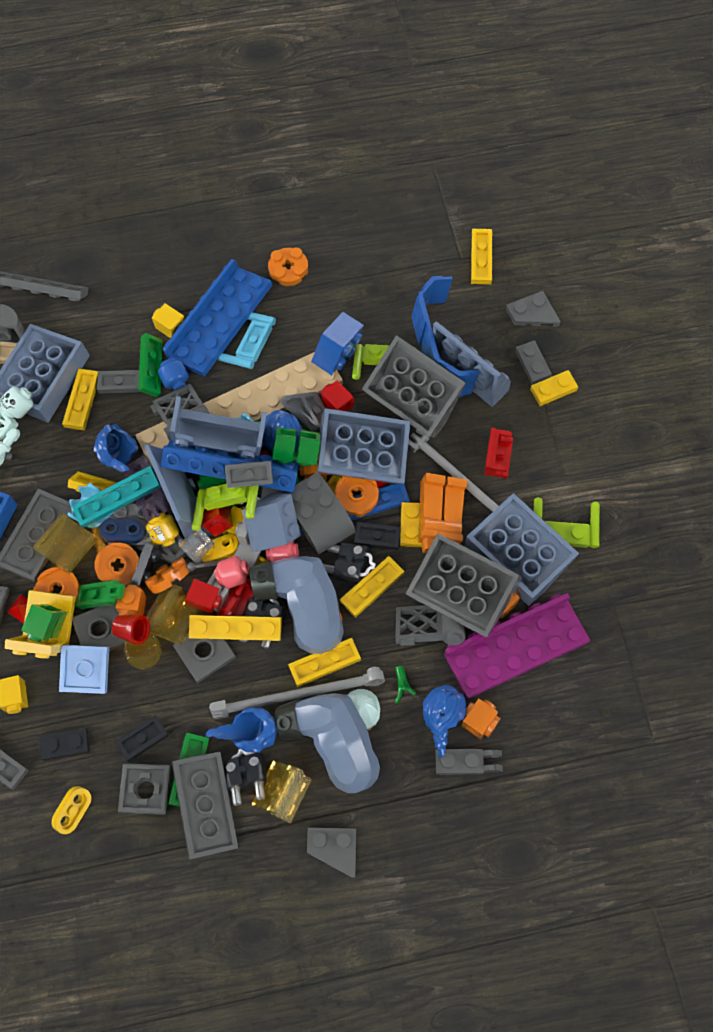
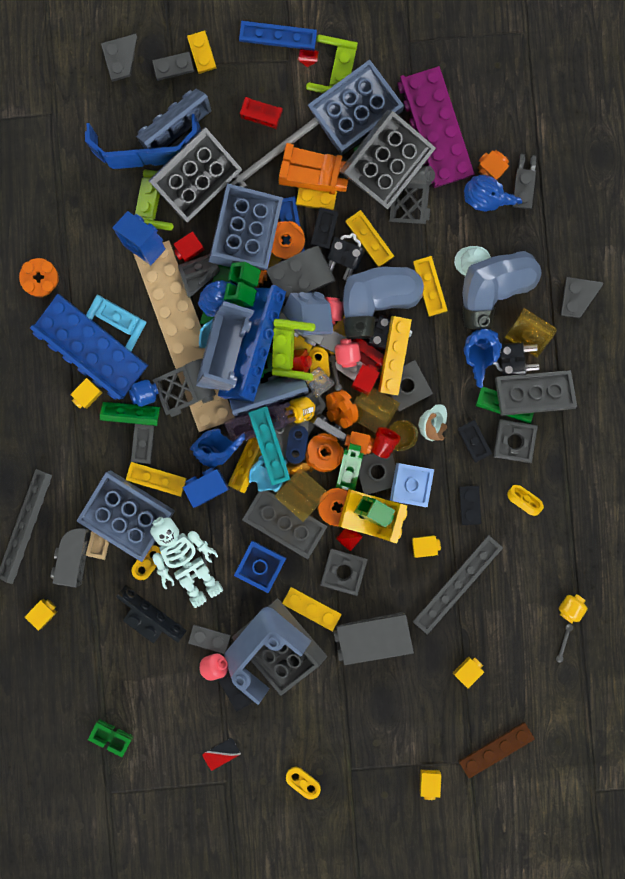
camera: 85 degrees left, 20 degrees up
light grey hinge [209,667,385,719] -> none
dark grey plate [225,461,273,488] -> none
green bar [395,666,416,704] -> none
yellow plate [471,229,492,285] -> none
none -> blue brick [182,468,230,508]
none -> blue plate [239,21,317,51]
none -> red slope [298,49,319,68]
none -> light aqua piece [418,404,447,441]

